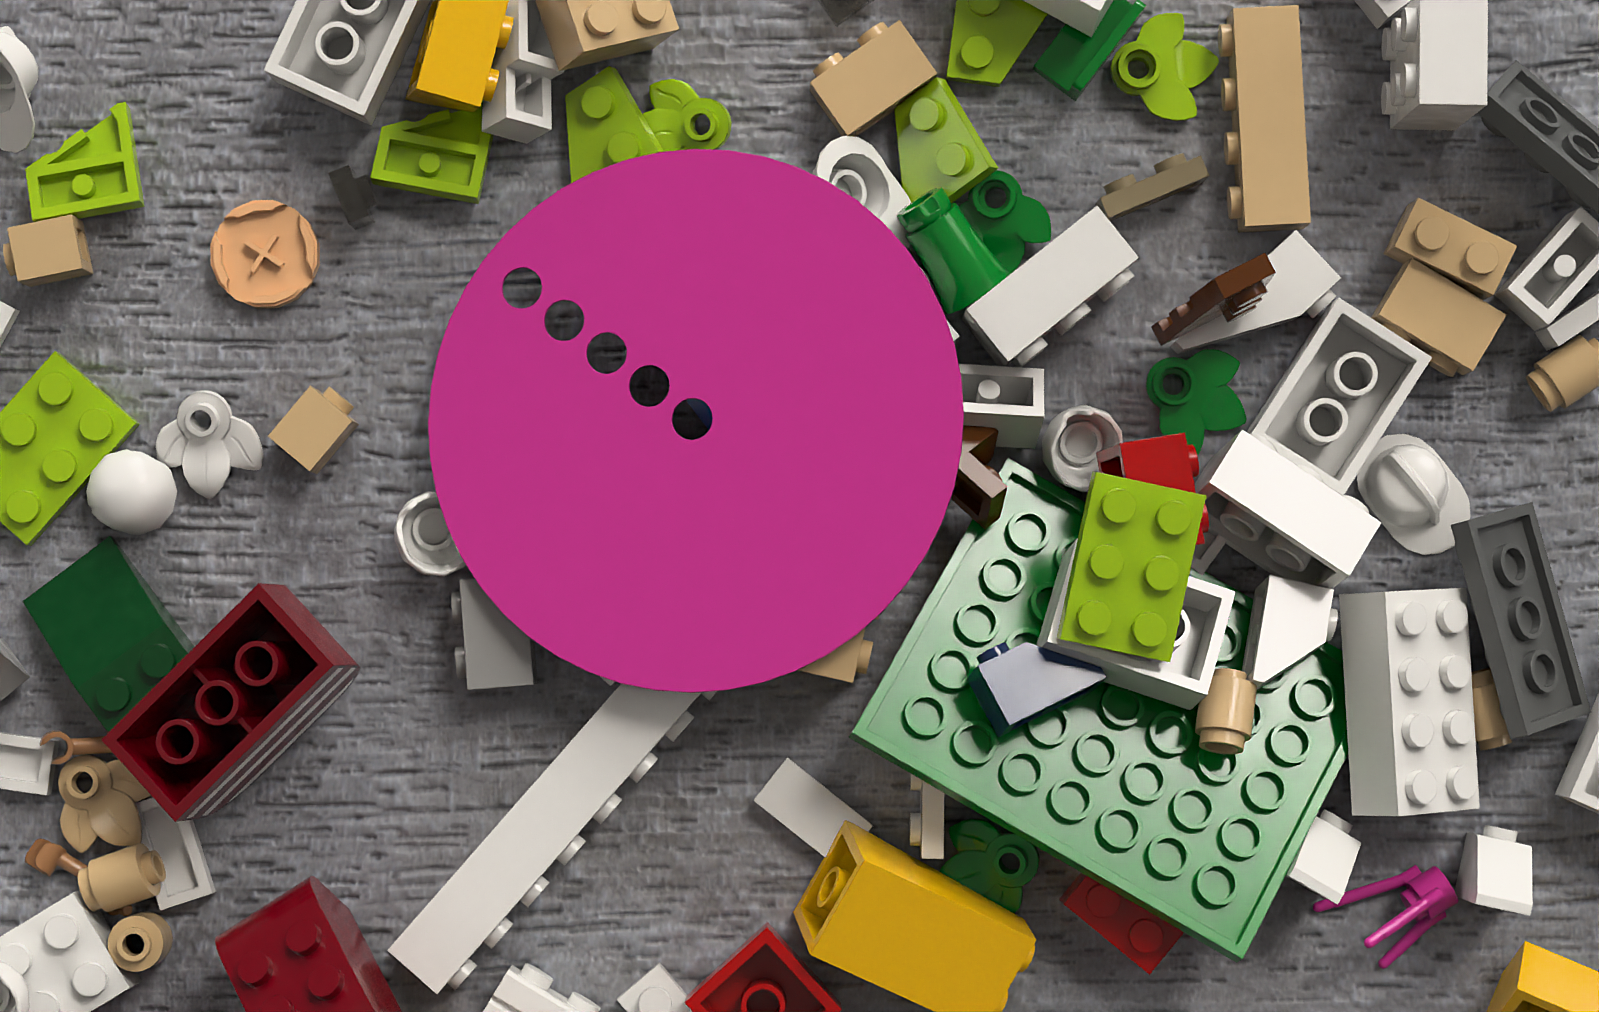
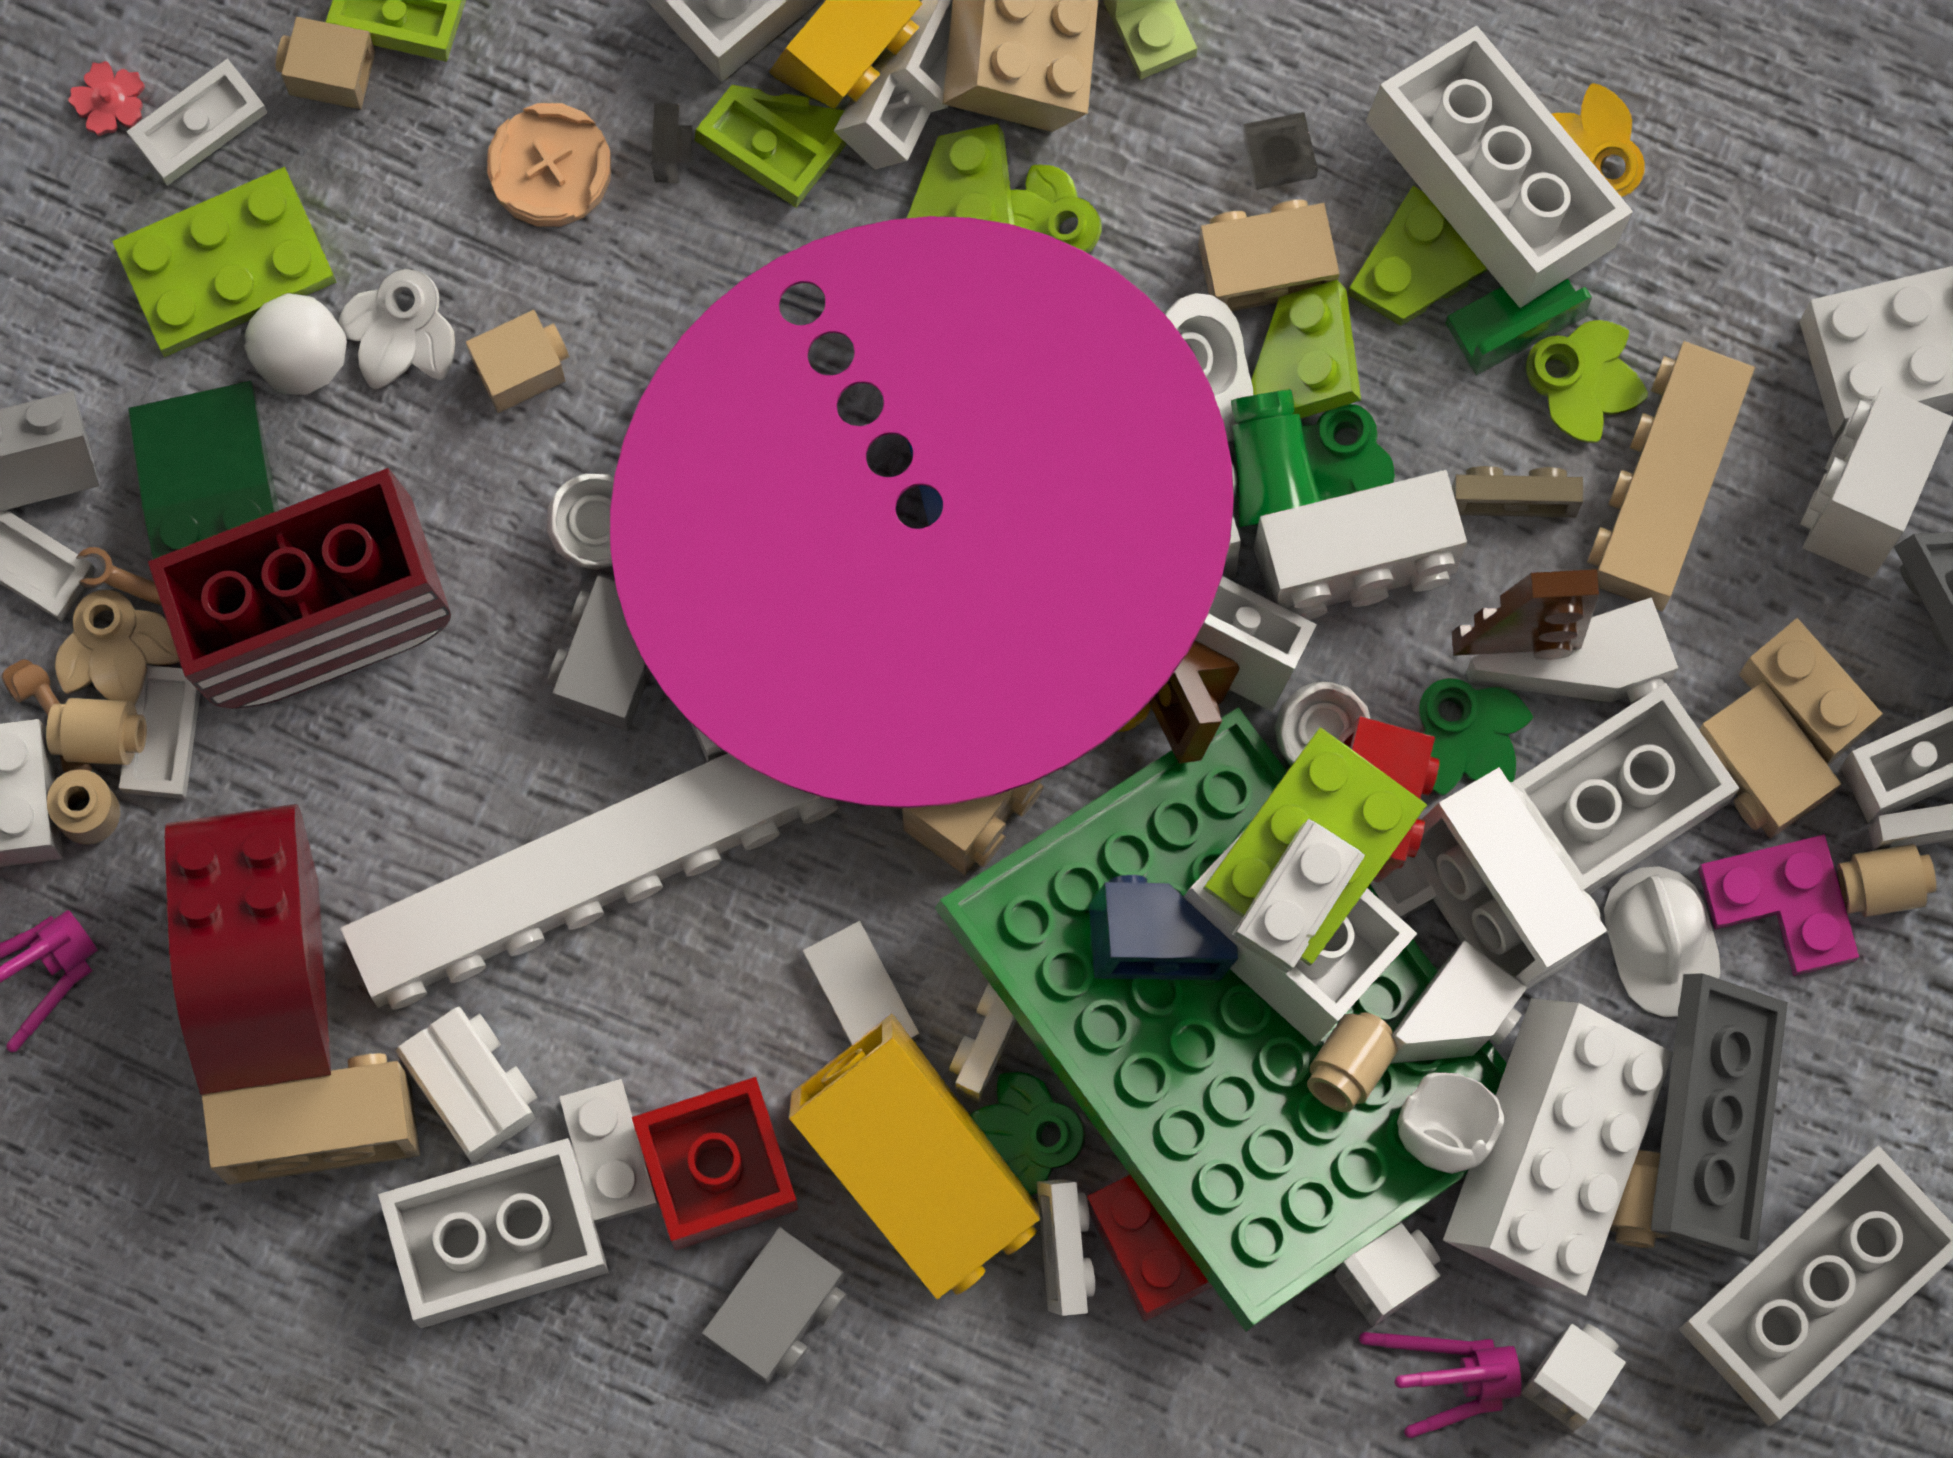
camera: 25 degrees right, 10 degrees down
none -> white plate [1037,1179,1095,1316]
none -> white brick [1230,819,1365,973]
none -> white hair [1397,1072,1505,1174]
none -> dark pink plate [1698,834,1859,976]

